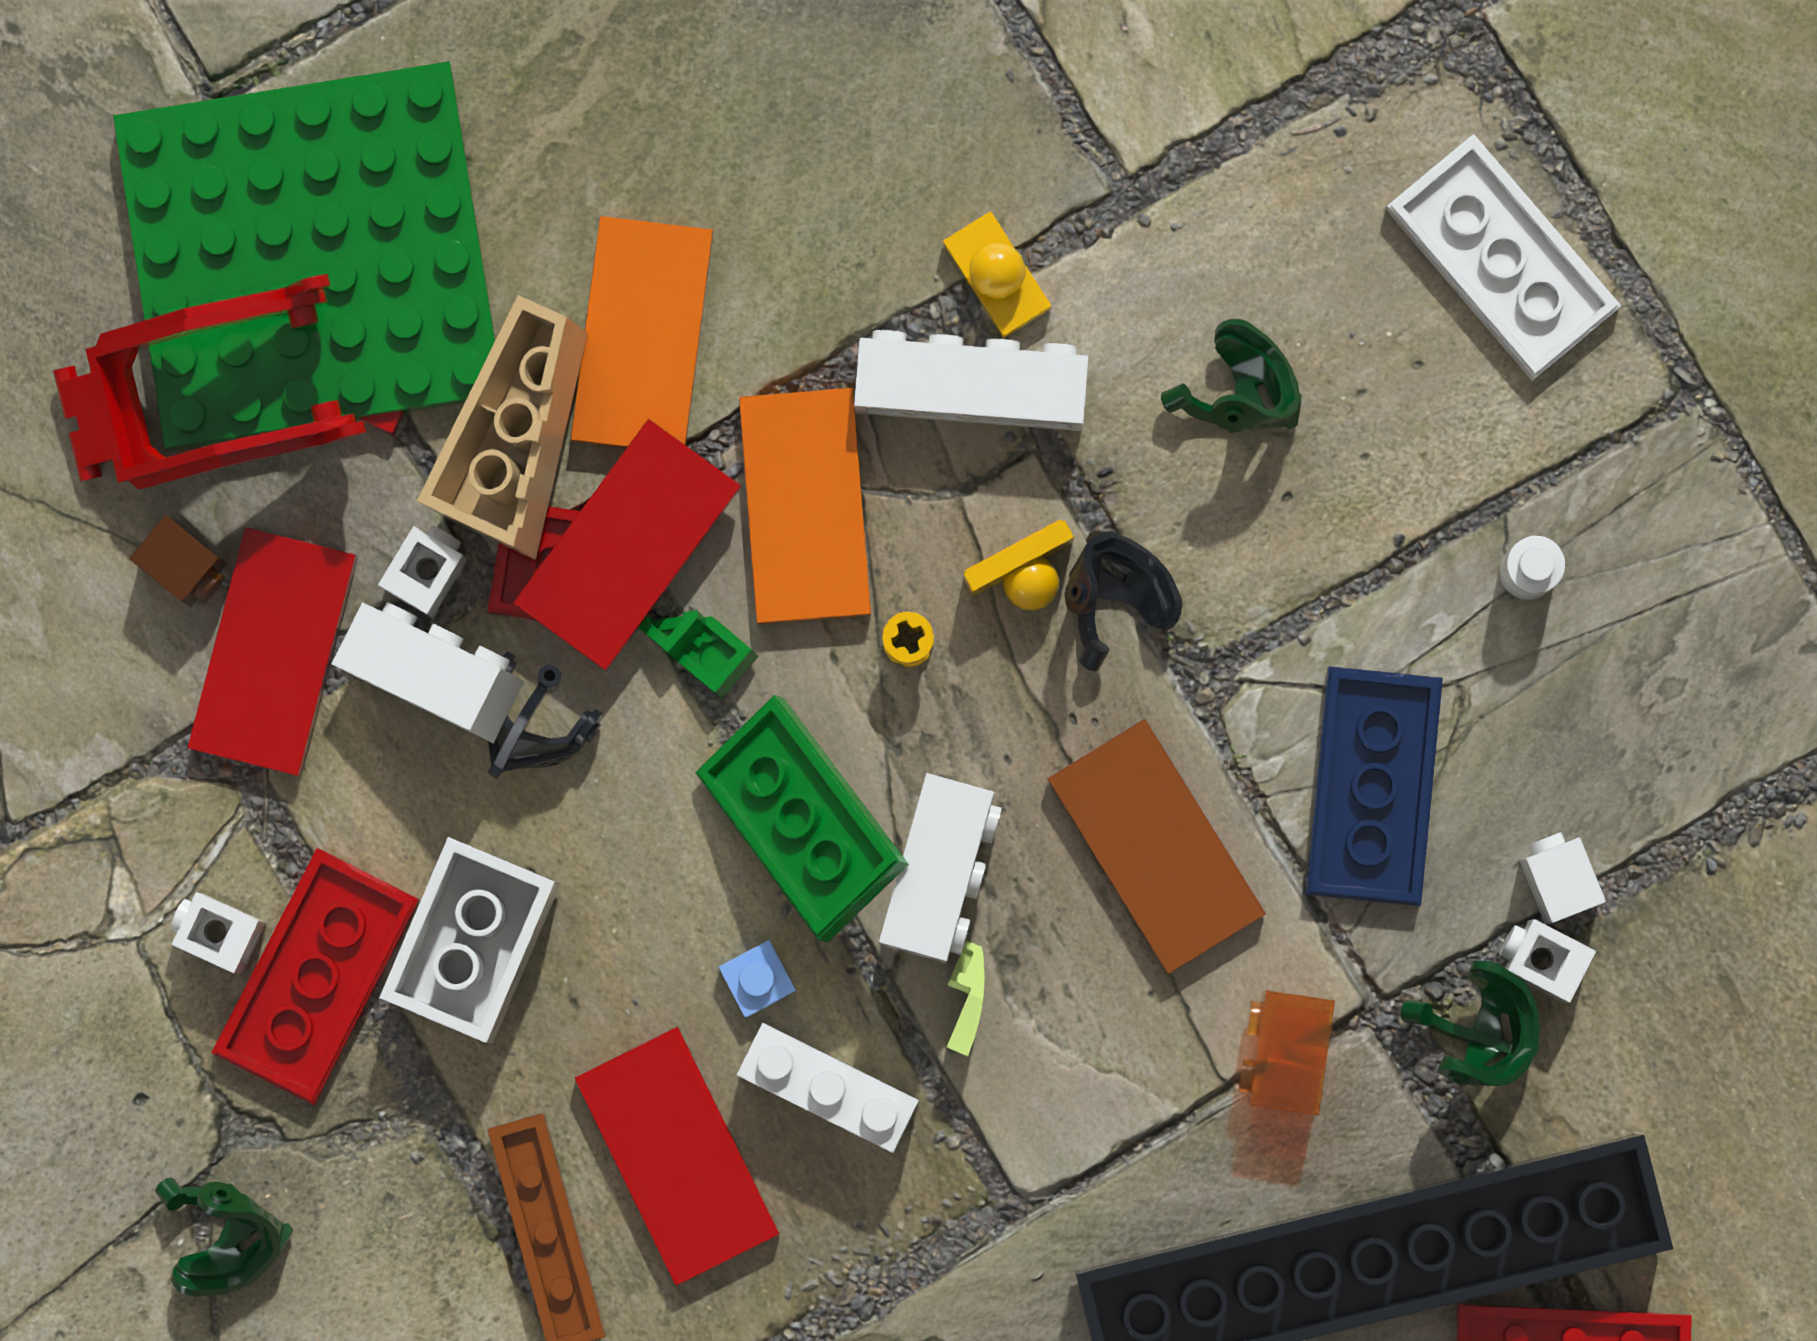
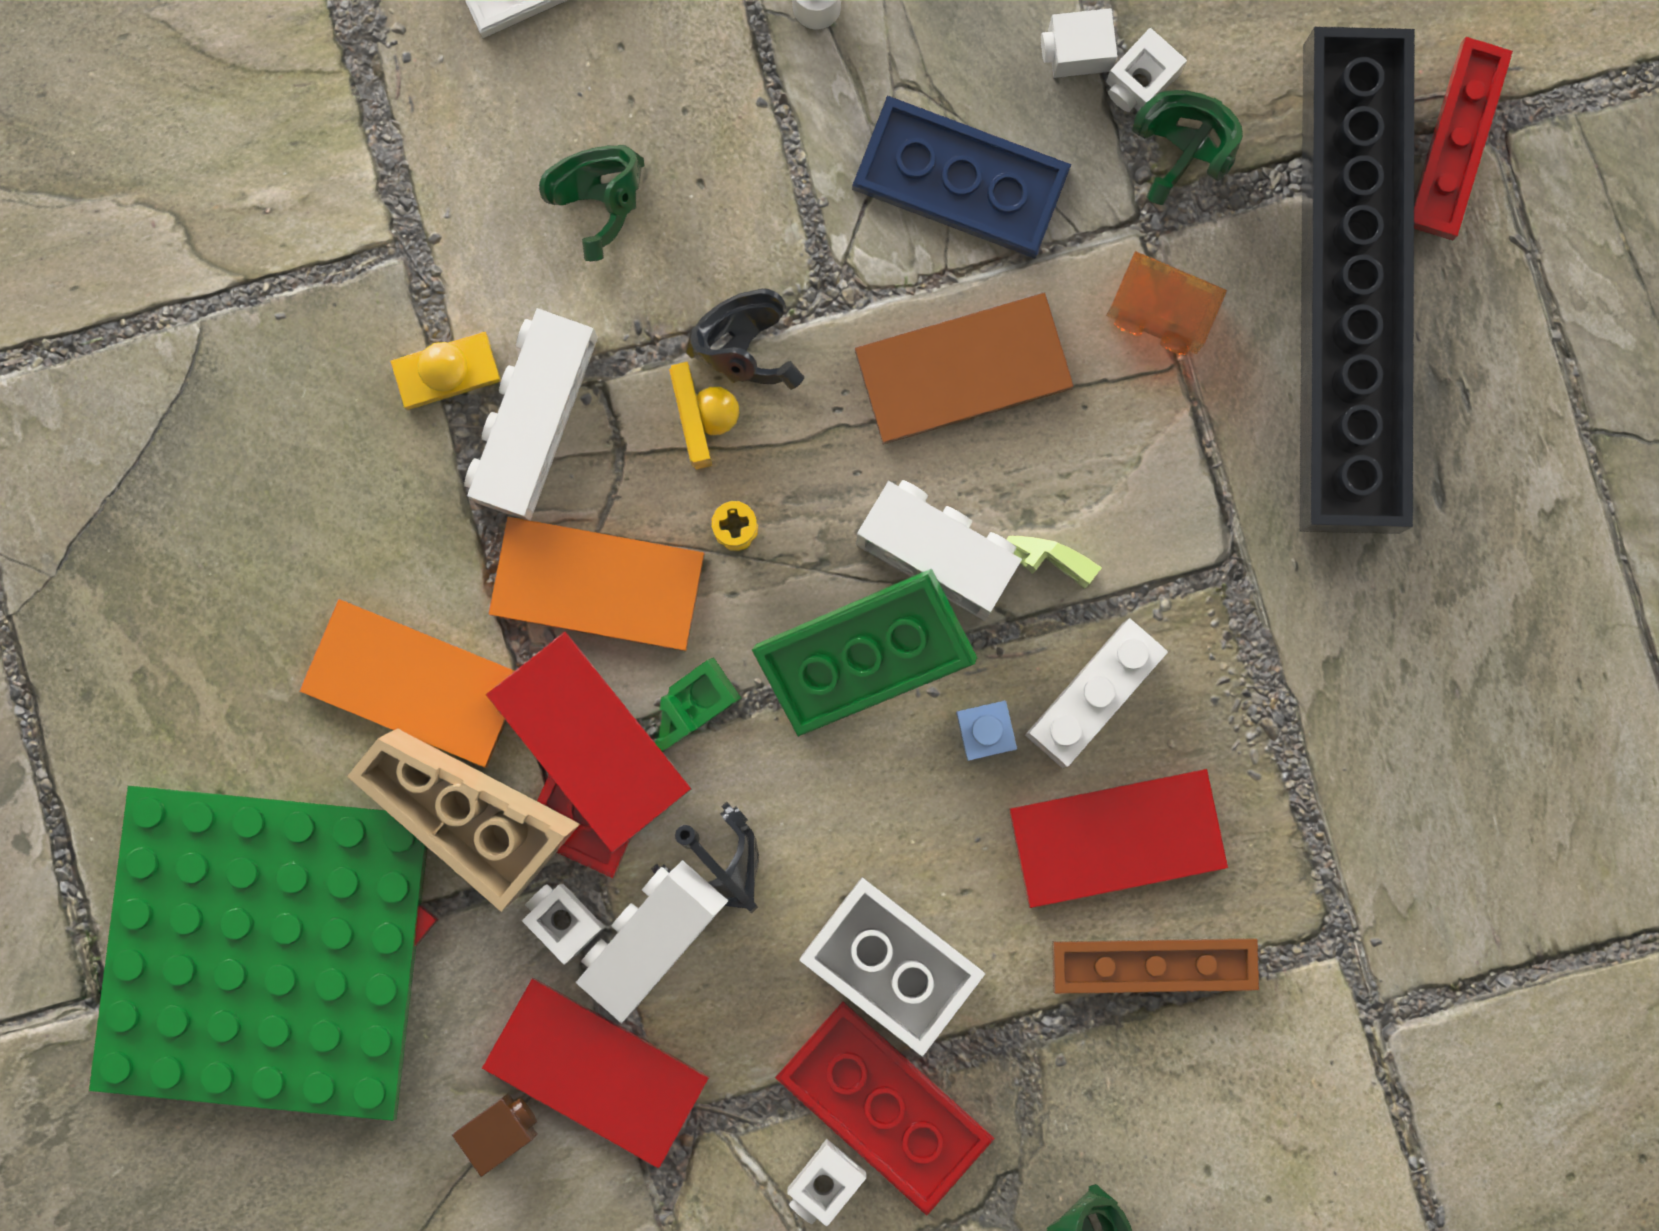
camera: 80 degrees left, 0 degrees up
red piece [53,274,366,490] -> none

